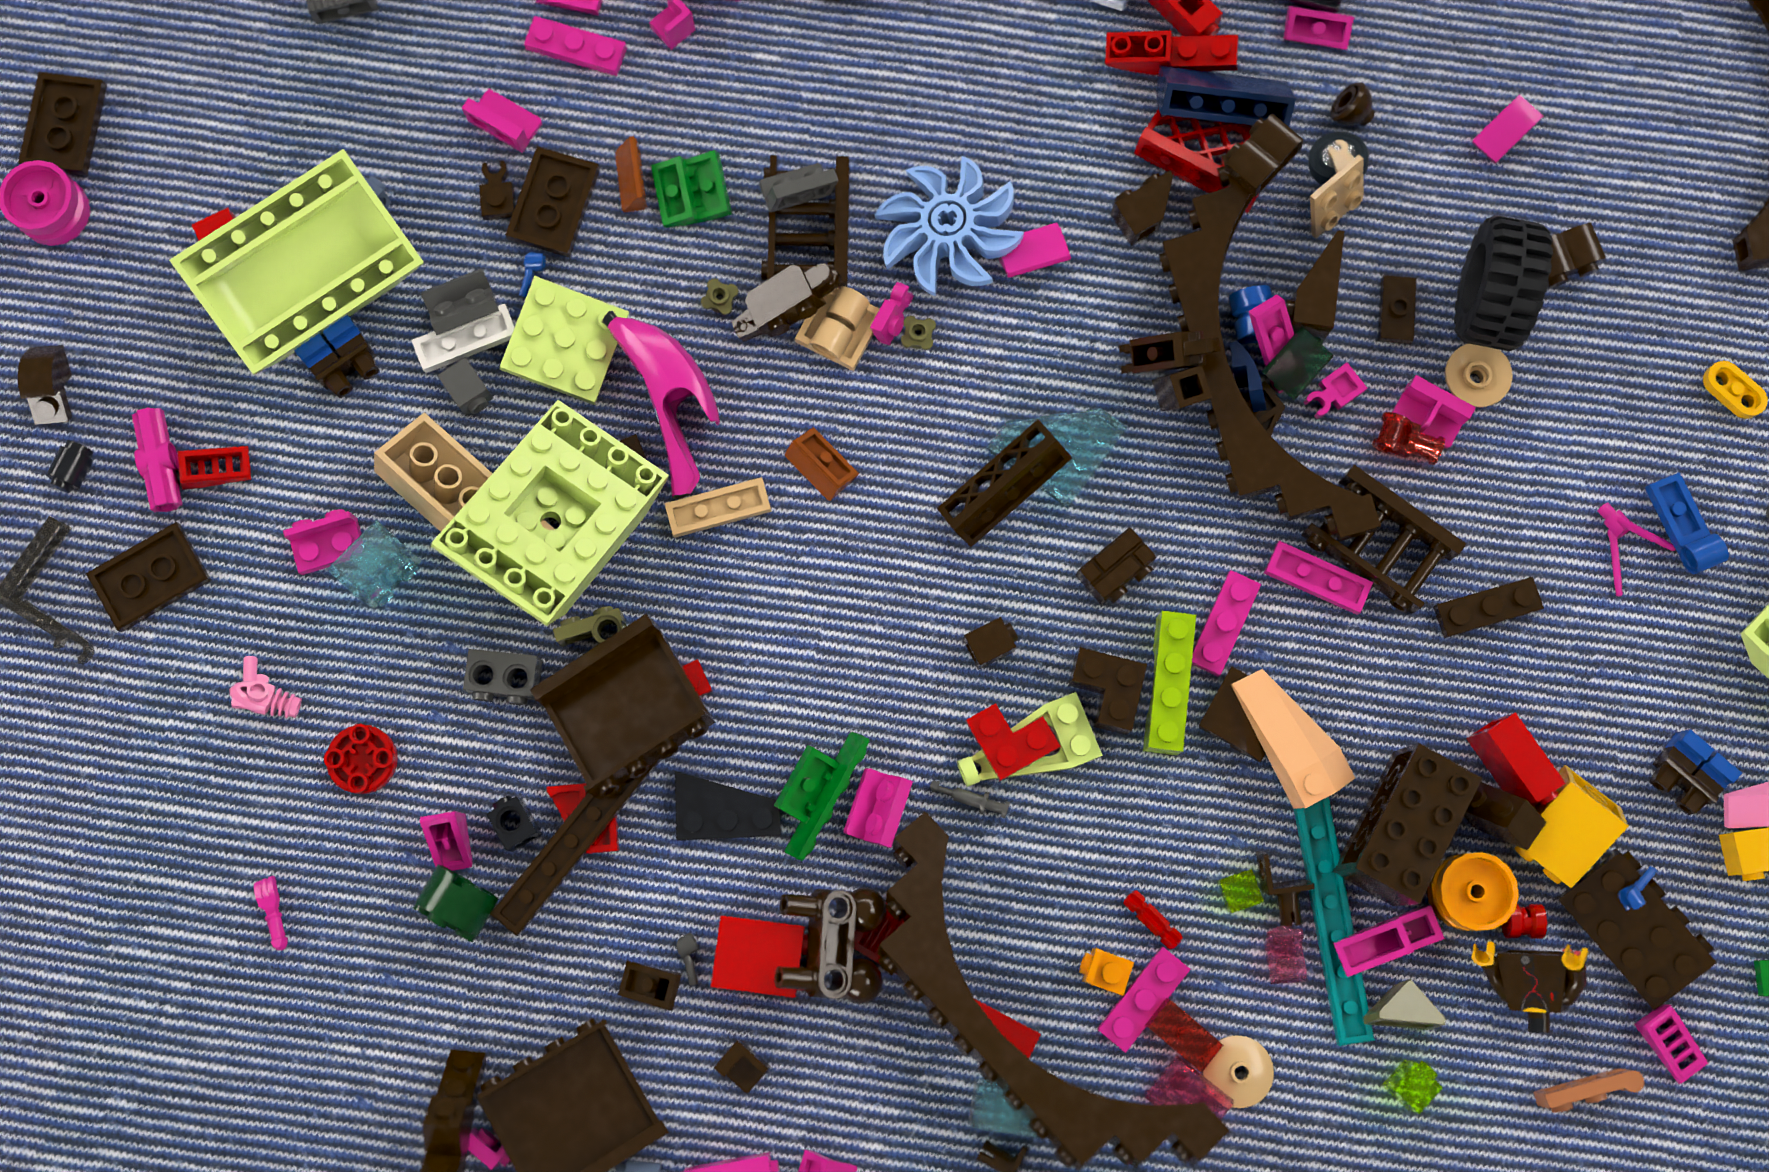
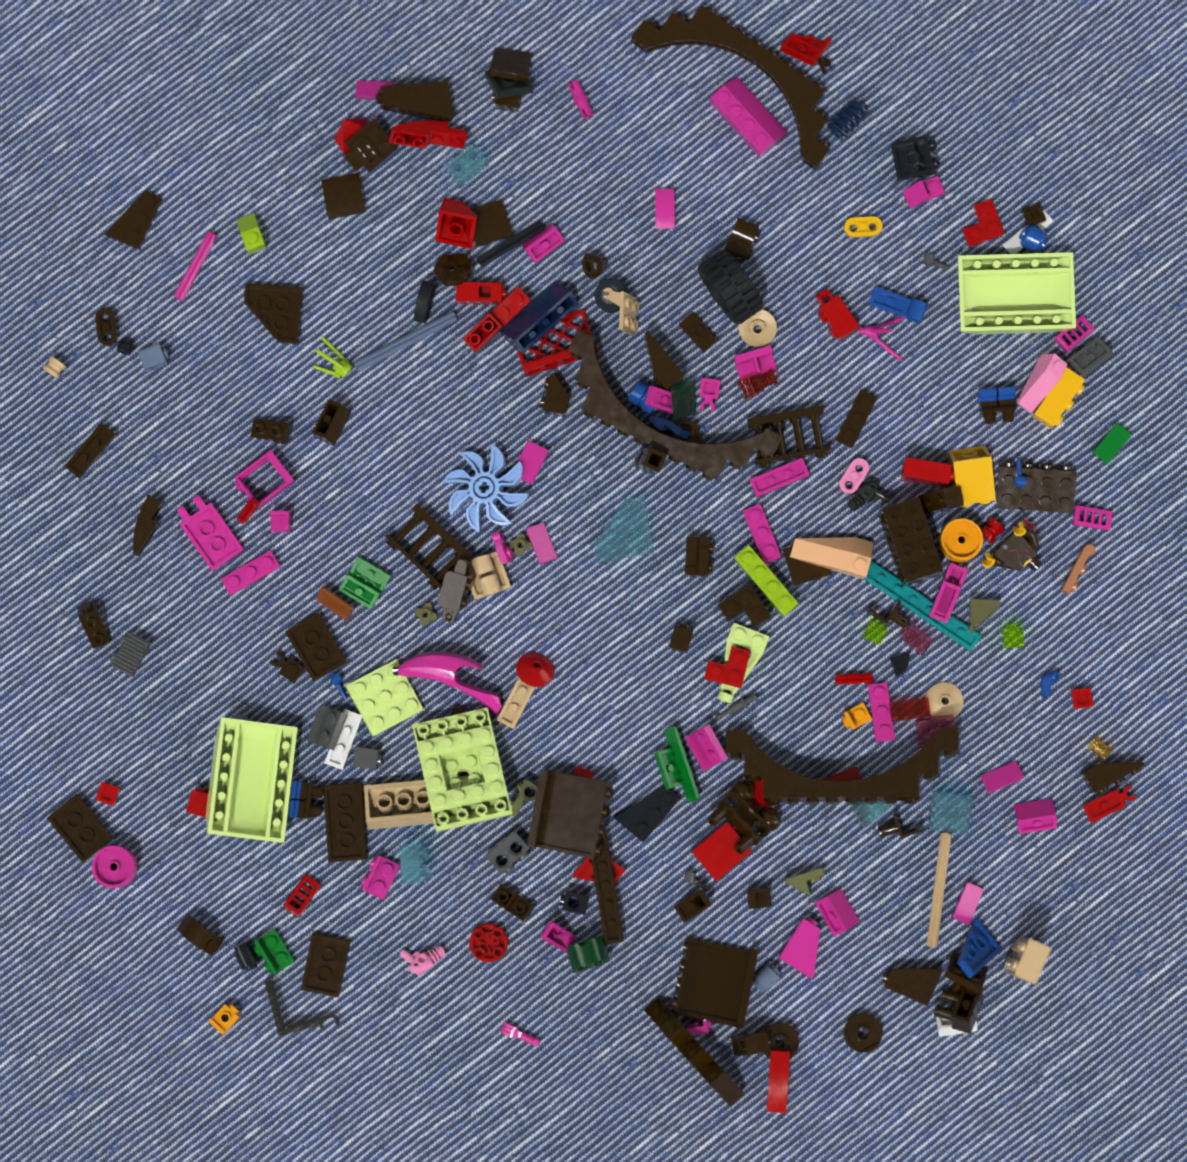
camera: 40 degrees left, 5 degrees up
dark pink piece [132,408,183,512] -> none
dark pink panel [462,89,542,153] -> none
dark grey bracket [759,163,839,213] -> none
dark orange slope [785,427,859,501] -> none
dark brown fence [937,419,1072,547] -> none
dark brown hinge [1119,331,1221,374] -> none
dark brown brick [1225,114,1304,197] -> none
none -> red plate [95,782,121,806]
none -> green bracket [253,929,295,975]
none -> dark brown plate [323,782,367,862]
none -> dark brown slope [491,883,536,922]
none -> red dish [516,653,554,687]
none -> dark pink slope [526,523,558,565]
none -> dark pink slope [709,77,788,158]
none -> olive slope [784,868,824,896]
none -> red brick [815,288,859,342]
none -> bright pink plate [839,458,869,494]
none -> pearl dark grey piece [847,478,892,512]
none -> black tile [890,653,910,677]

